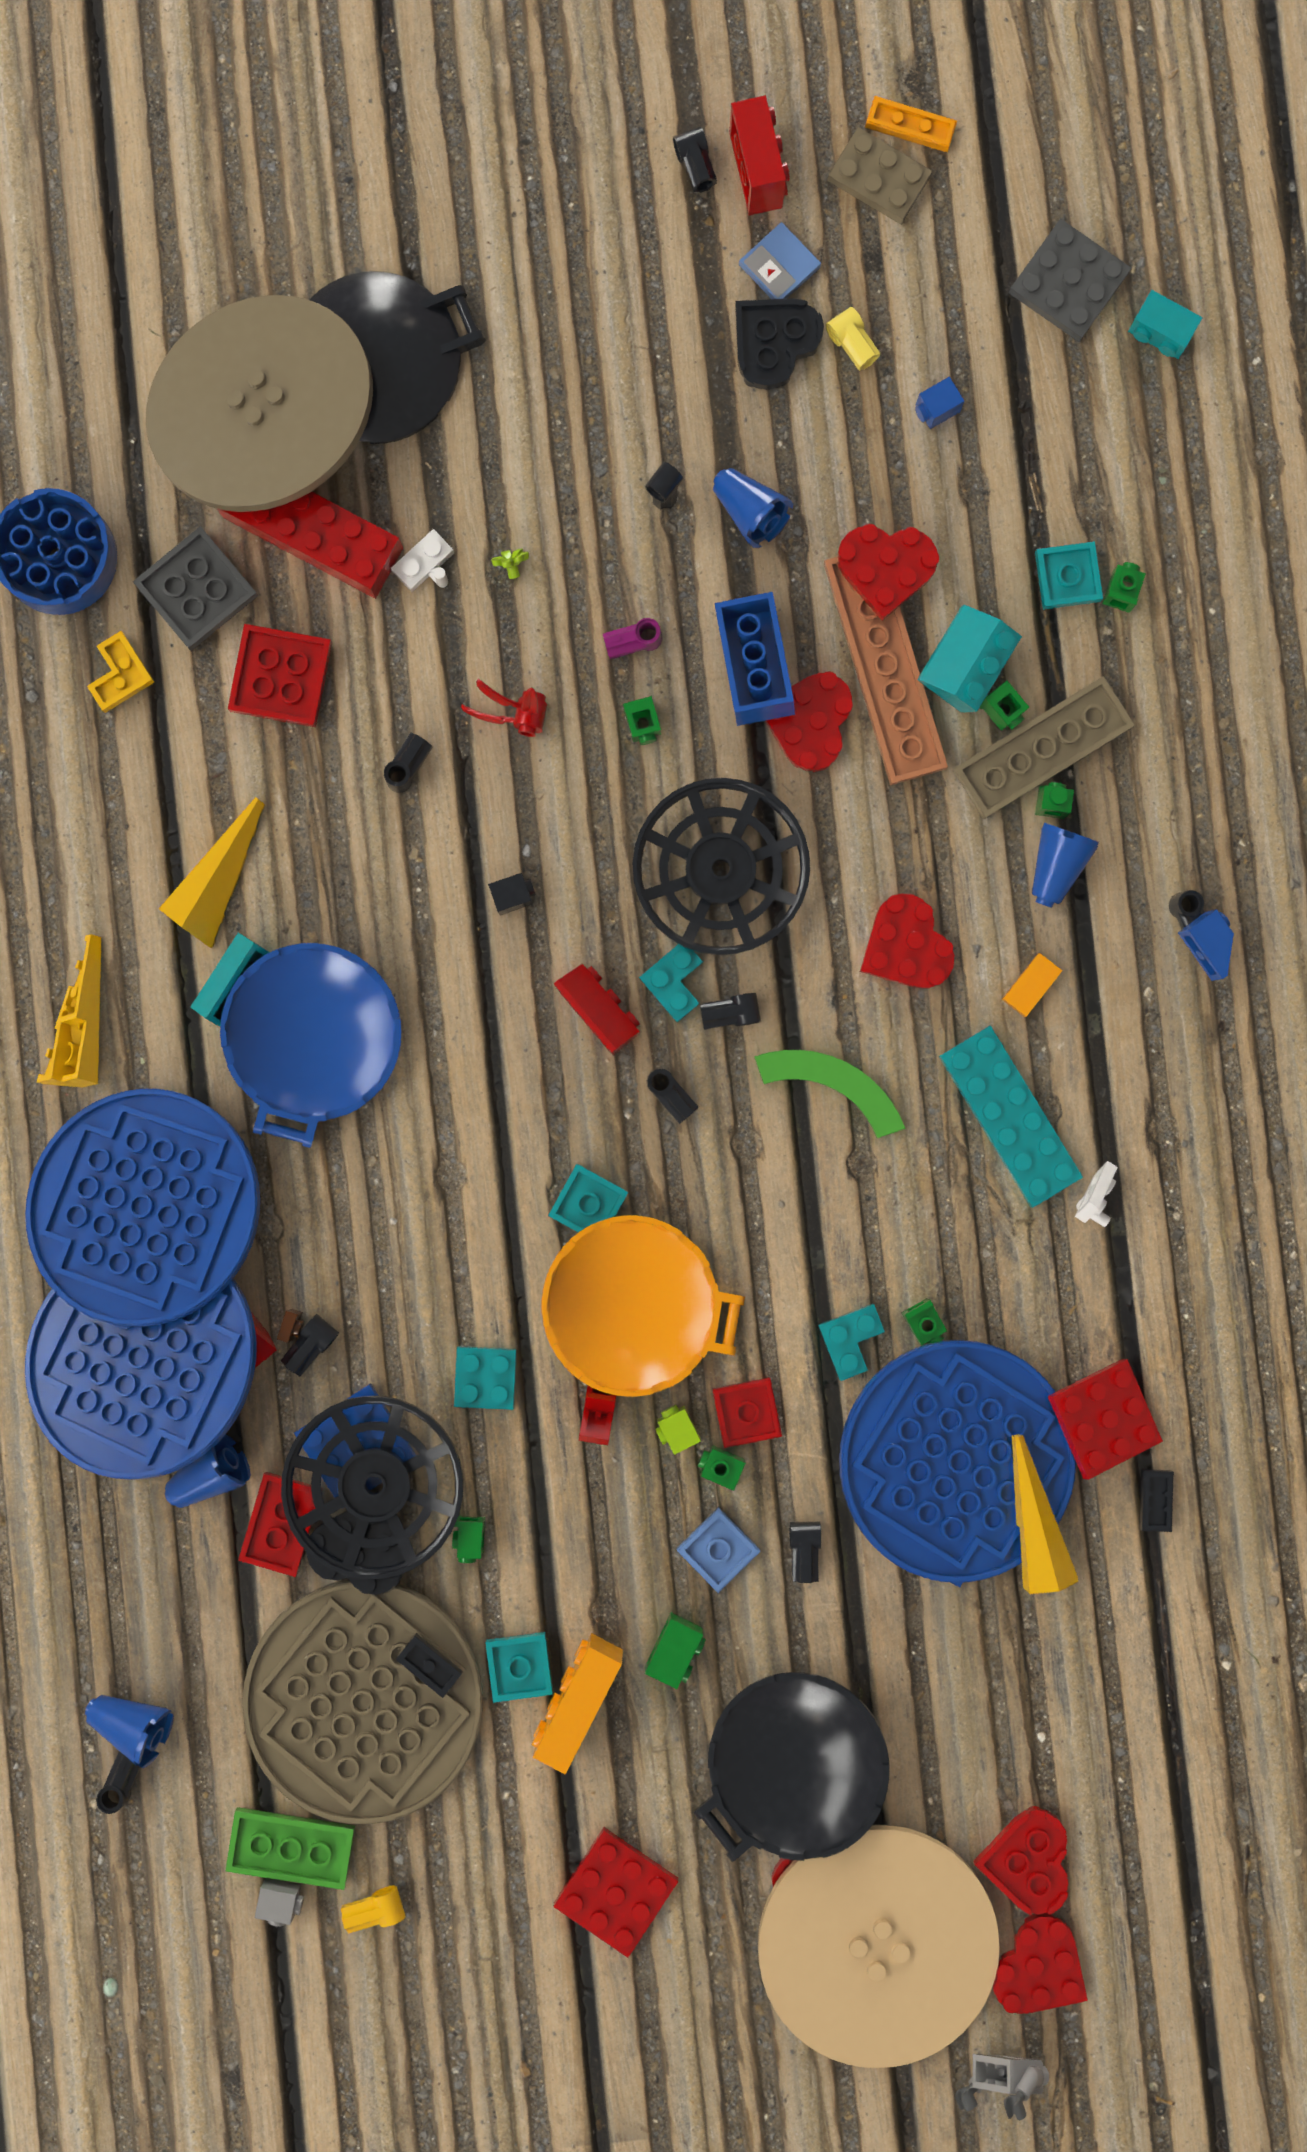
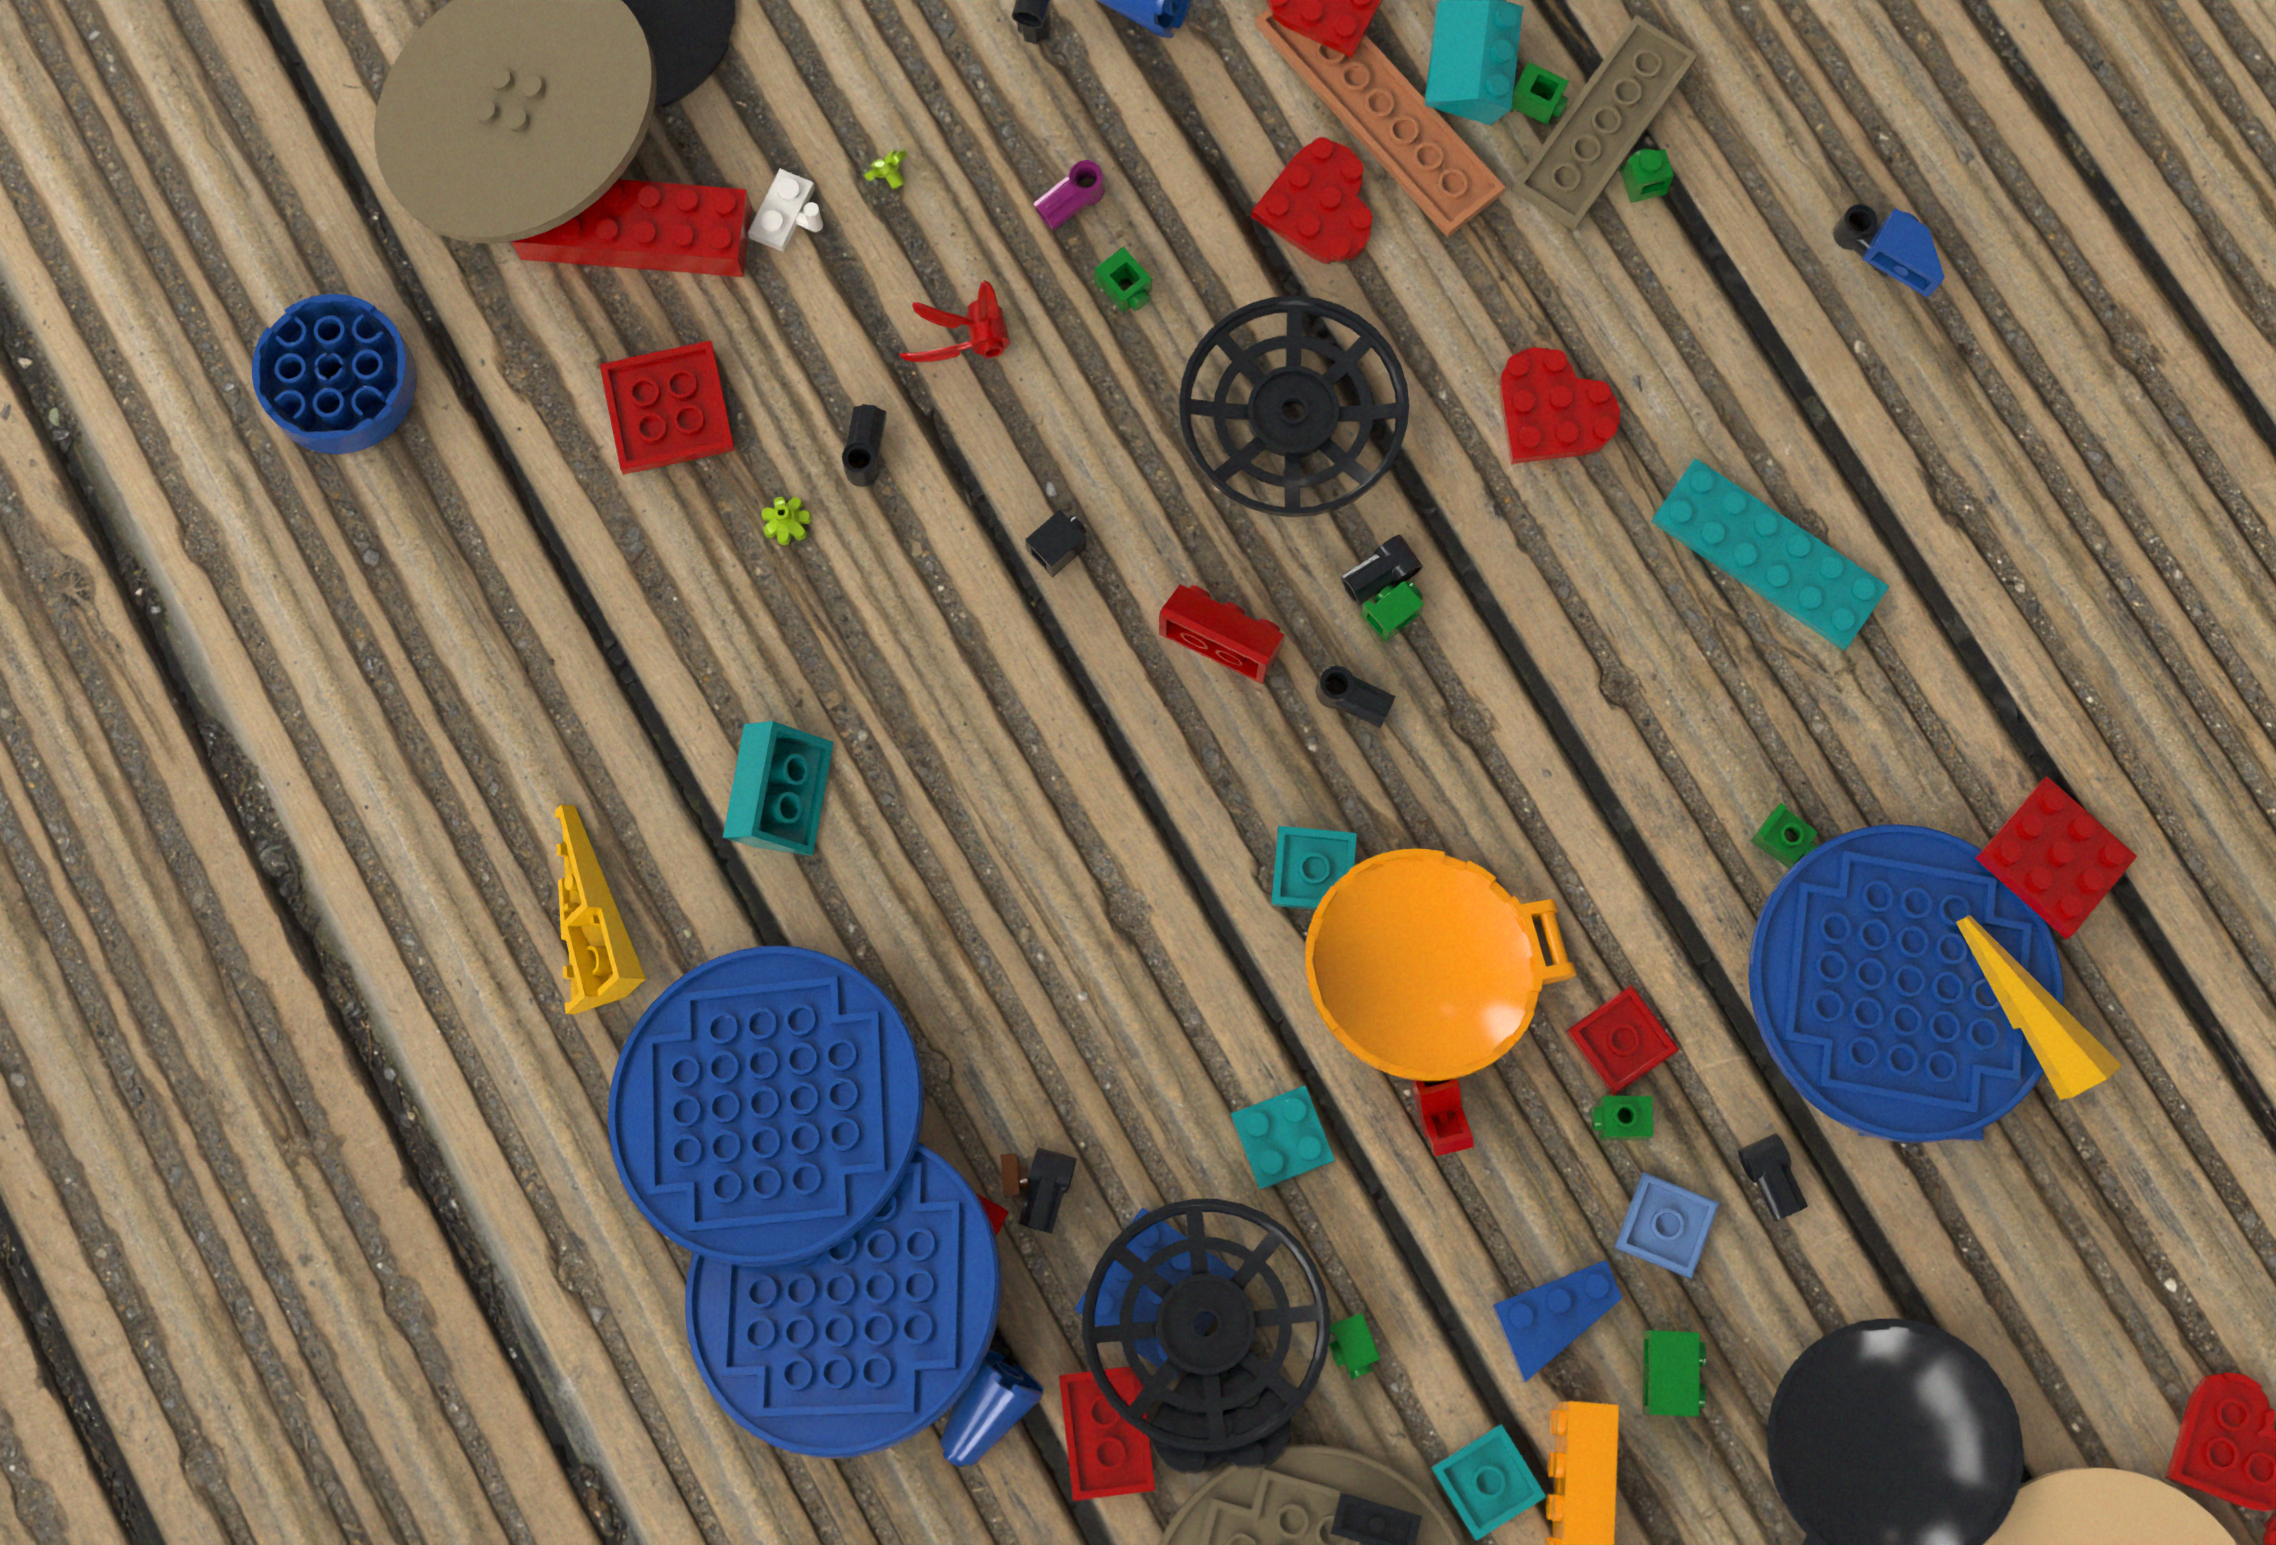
camera: 25 degrees left, 10 degrees down
yellow plate [87,631,154,713] -> none
dark grey plate [133,526,258,651] -> none
yellow wedge [159,797,265,948] -> none
blue dish [220,943,402,1148] -> none
teal plate [639,944,703,1023] -> none
lime brick [655,1405,701,1455] -> none
blue brick [714,592,795,726] -> none
bright green tile [754,1050,906,1138] -> none
teal plate [818,1304,885,1381] -> none
light orange tile [1001,953,1063,1017] -> none
blue cone [1032,822,1099,908] -> none
white plate [1075,1161,1118,1227] -> none
black plate [1139,1469,1174,1532] -> none
none -> lime plant [762,497,812,545]
none -> green brick [1360,581,1424,643]
none -> blue wing [1492,1260,1622,1382]

